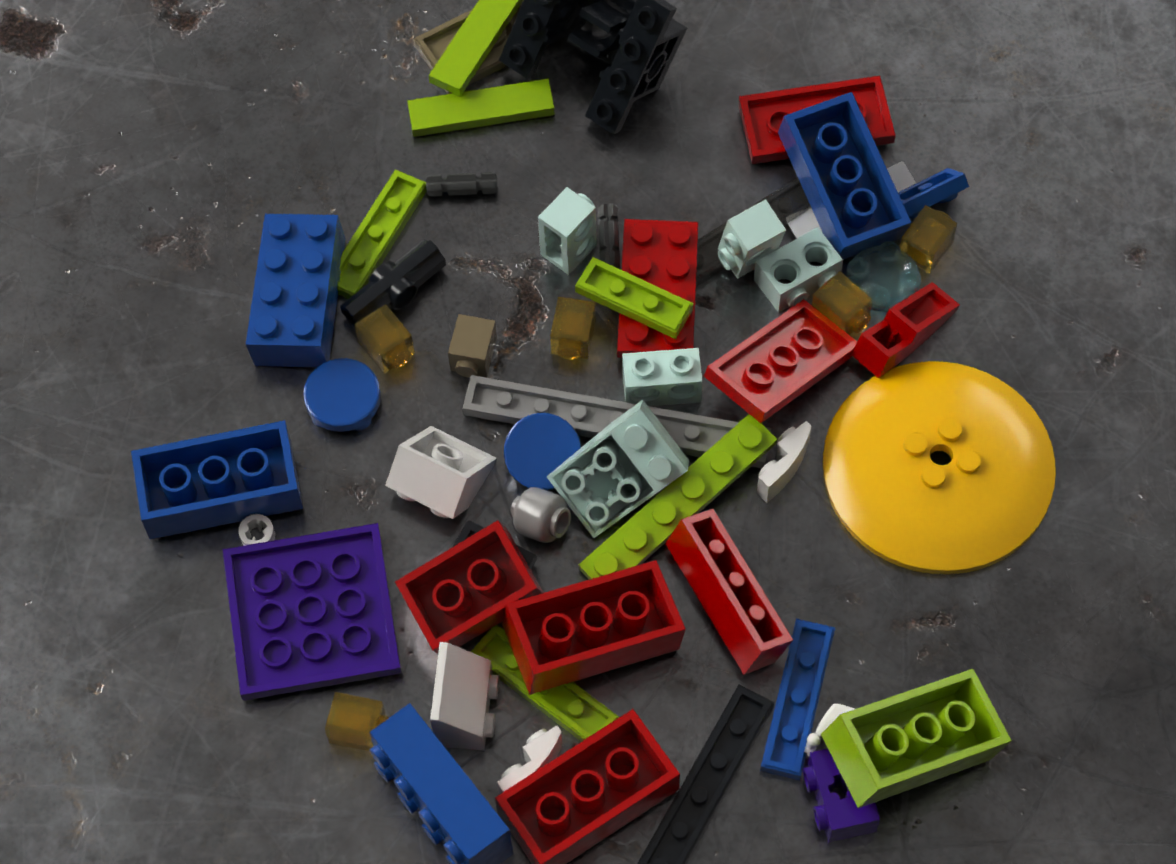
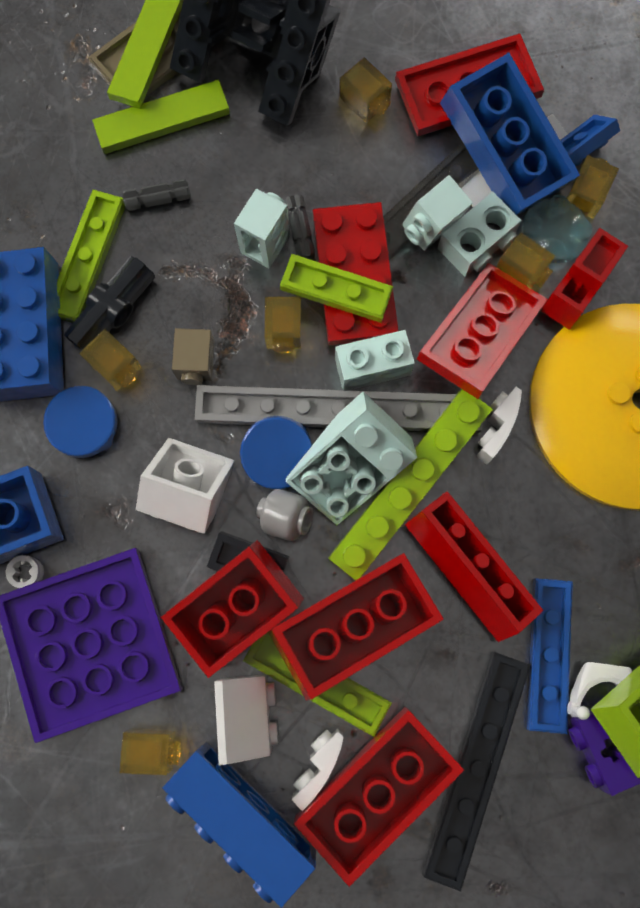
camera: 10 degrees left, 15 degrees up
none -> clear yellow brick [339,57,392,123]

